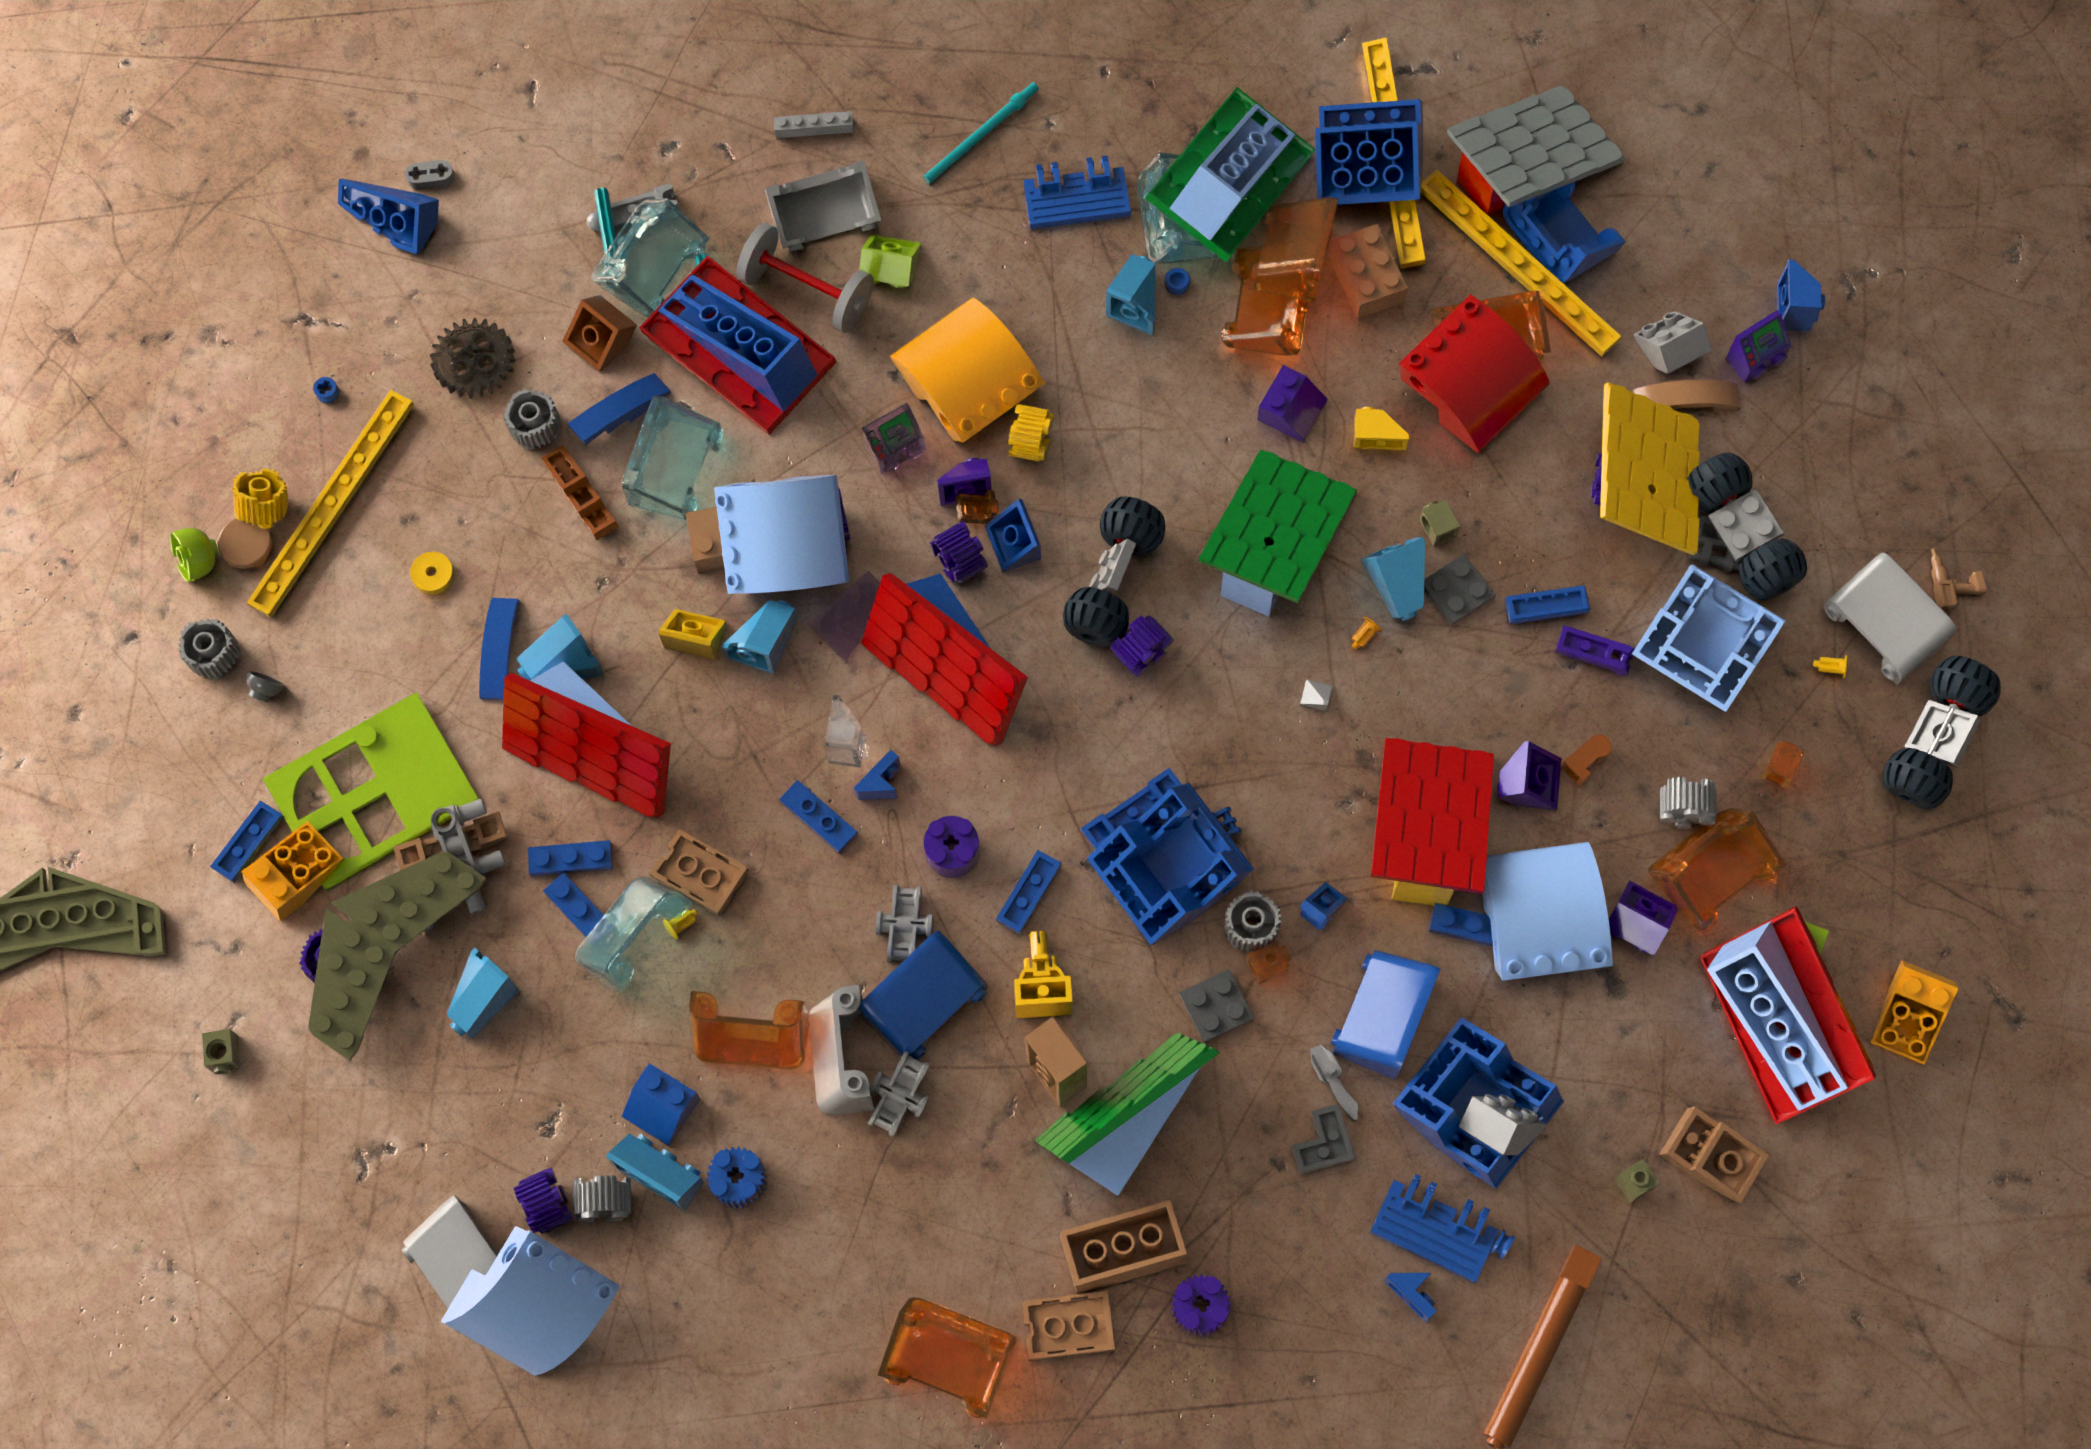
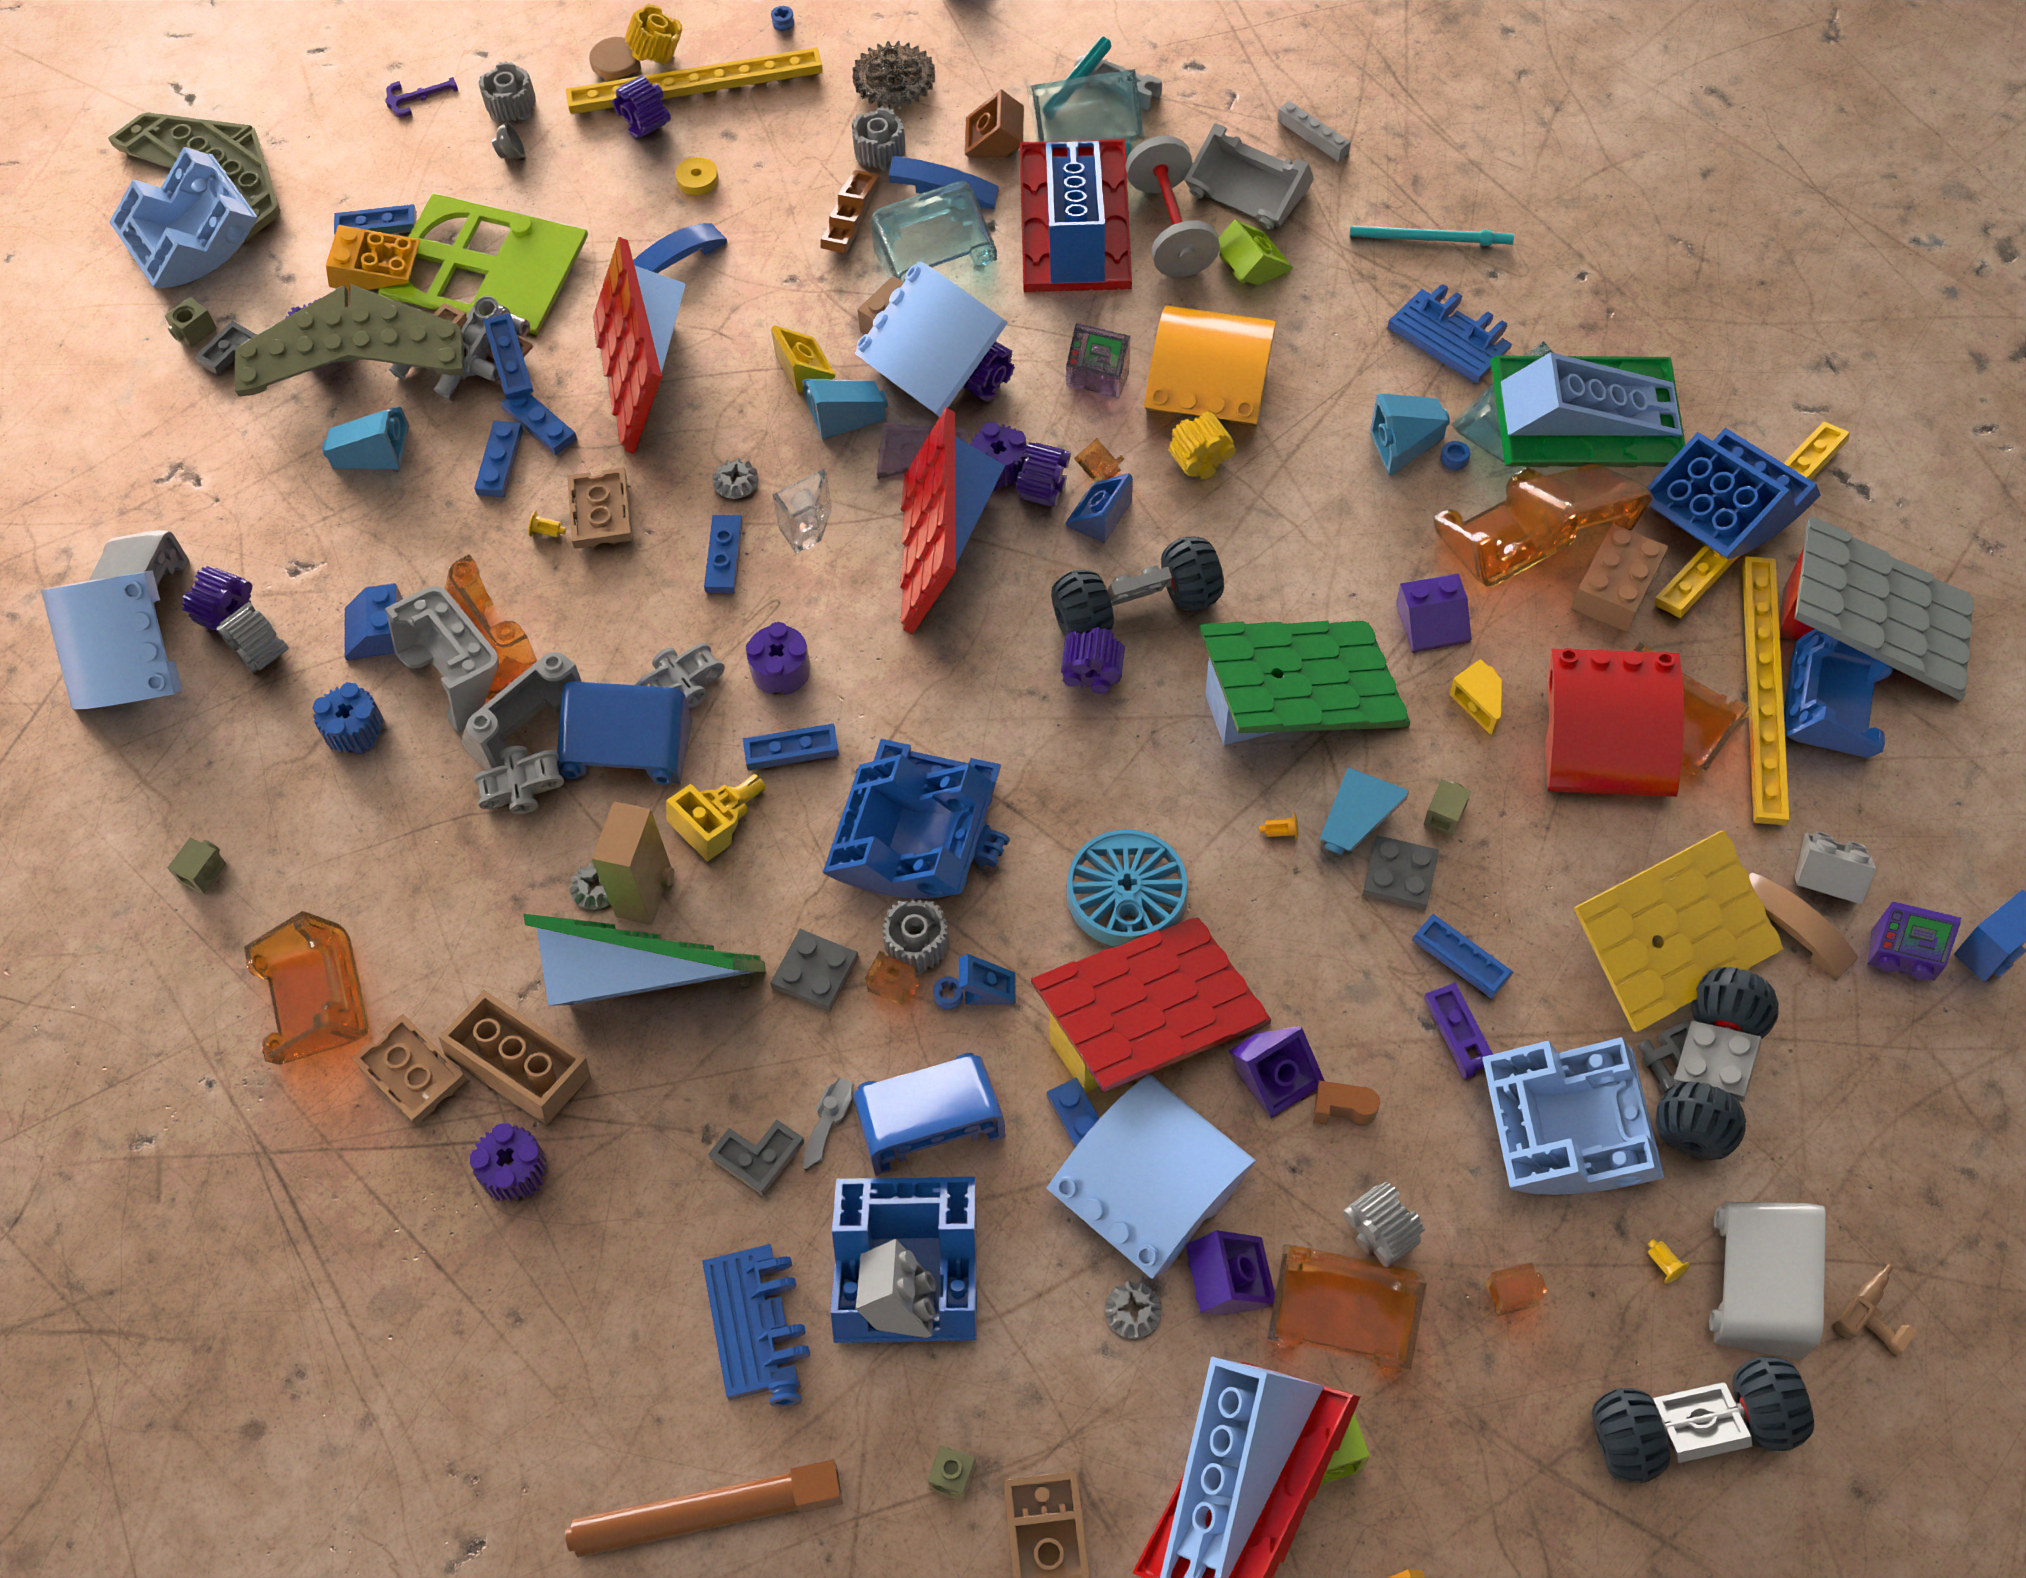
camera: 50 degrees right, 10 degrees down
lime cylinder [169,528,219,582] -> none
dark azure slope [517,614,604,680] -> none
clear light blue windscreen [575,876,692,992] -> none
dark azure slope [606,1133,704,1212] -> none
blue slope [853,750,900,800] -> none
dark purple slope [937,458,992,506] -> none
light grey slope [1300,679,1333,711] -> none
blue slope [1384,1273,1437,1322] -> none
none -> light blue slope [109,147,258,289]
none -> olive brick [167,838,226,894]
none -> dark grey plate [194,321,257,375]
none -> dark purple piece [385,77,458,117]
none -> light grey windscreen [385,586,499,733]
none -> blue plate [483,313,534,399]
none -> light grey gear [569,862,610,910]
none -> dark purple brick [612,76,671,139]
none -> light grey gear [712,458,759,499]
none -> blue bush [933,976,963,1010]
none -> dark purple brick [970,422,1028,491]
none -> dark azure piece [1066,829,1188,947]
none -> light grey gear [1105,1281,1161,1339]

